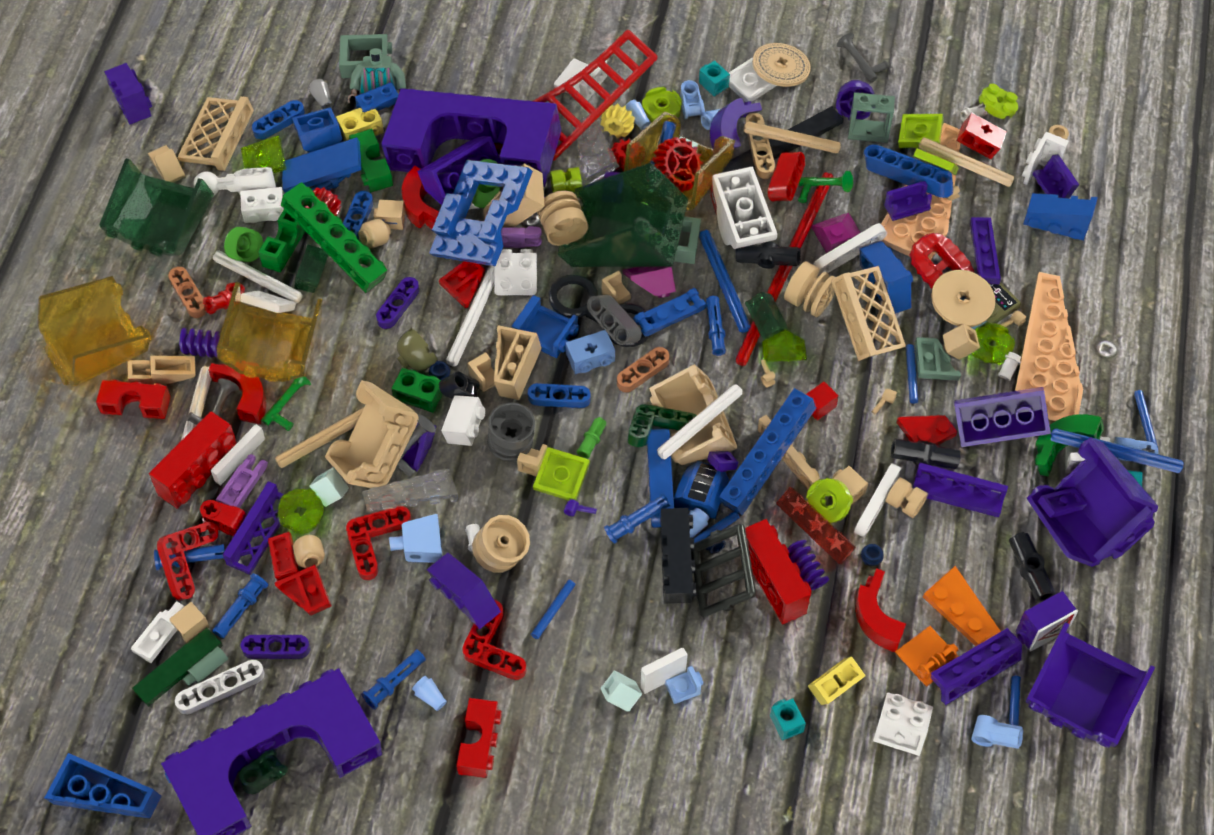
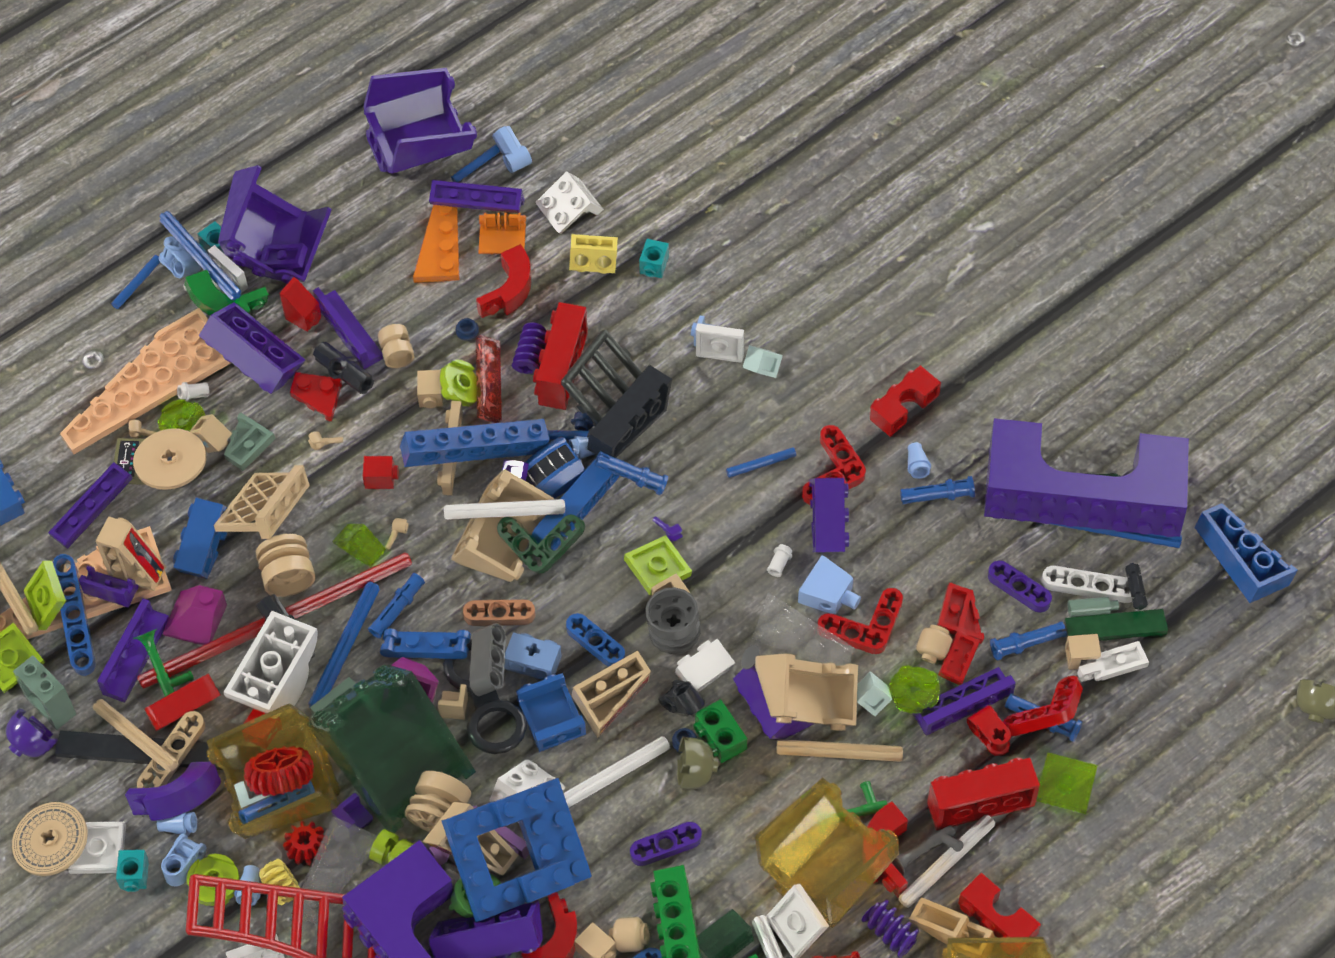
camera: 140 degrees left, 0 degrees up
white tile [211,424,265,486] -> none
medium lavender hinge [216,454,268,508] -> none
red wing [439,261,485,309] -> none
tan panel [468,352,495,392] -> none
tan wheel [472,515,530,573] -> none
bright green axle [577,417,606,459] -> none
clear green hinge [745,292,789,340] -> none
white beam [813,223,887,276] -> none
white beam [854,463,902,538] -> none
blue bar [906,344,918,404] -> none
red piece [909,233,974,289] -> none
black piece [1009,532,1056,602] -> none
dark purple piece [1016,591,1078,652] -> none
none -> tan wedge [96,516,166,591]
none -> dark purple fence [97,598,169,703]
none -> red slope [280,277,322,332]
none -> clear neon green plate [1036,752,1098,814]
none -> black axle [1125,563,1148,610]

